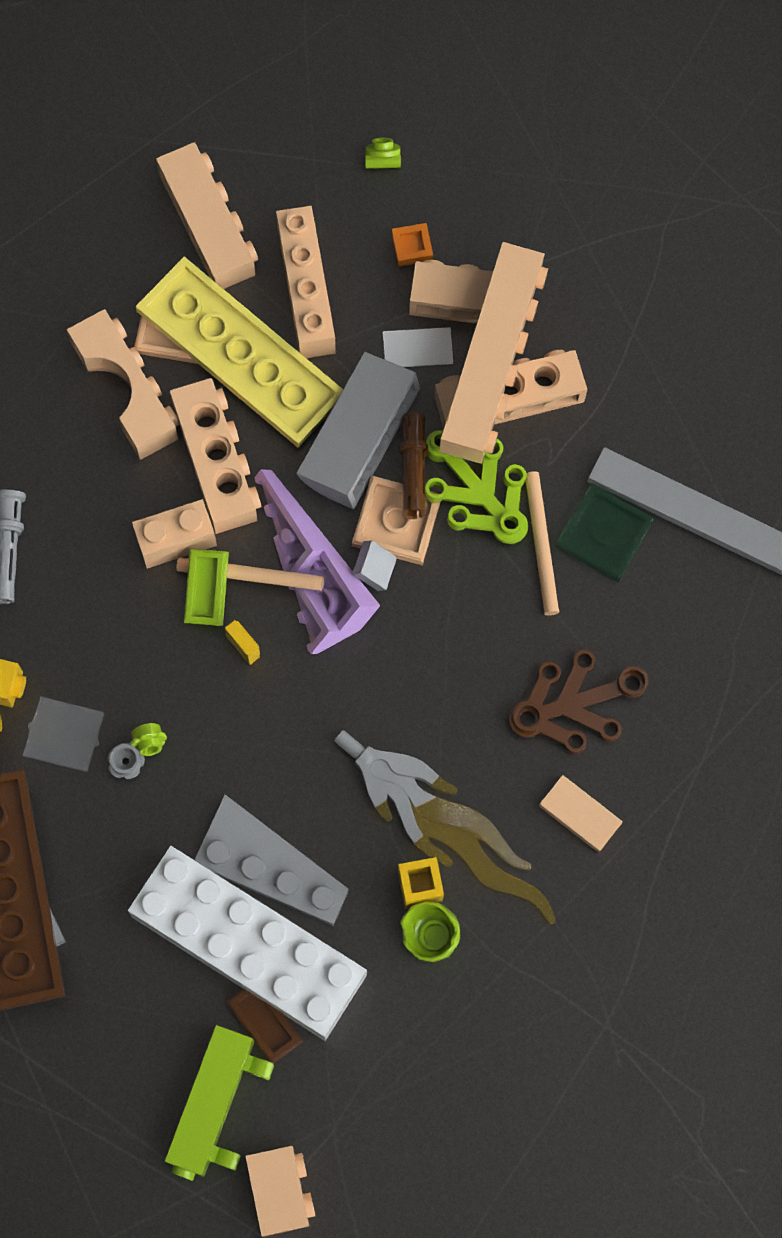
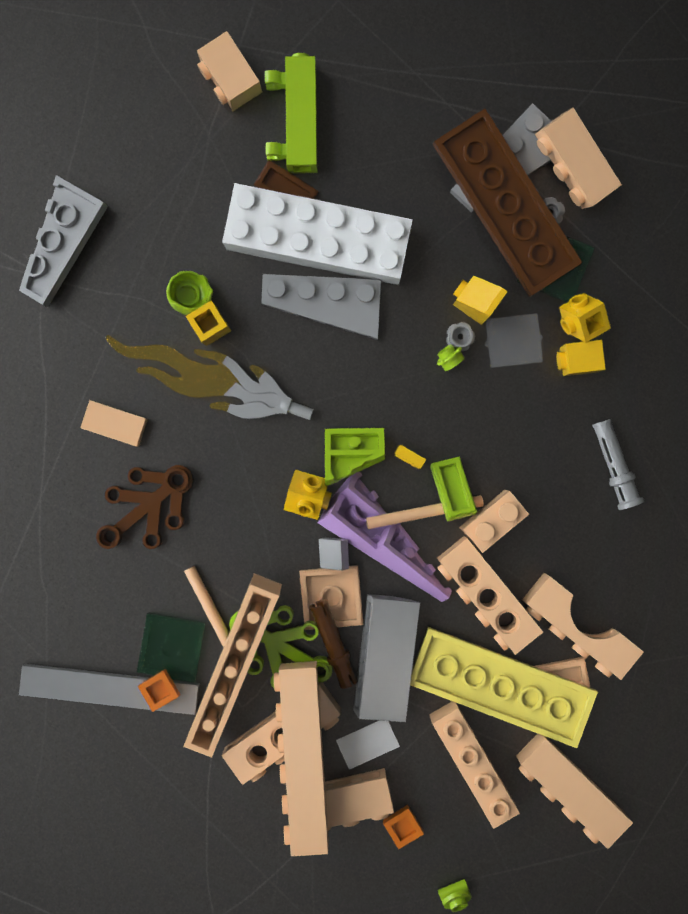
camera: 160 degrees right, 15 degrees up
none -> light grey wing [19,175,108,307]
none -> orange plate [137,669,180,712]
none -> light nougat brick [183,573,282,758]
none -> yellow brick [284,470,332,520]
none -> lime wing [325,428,385,486]
none -> yellow slope [453,276,508,325]

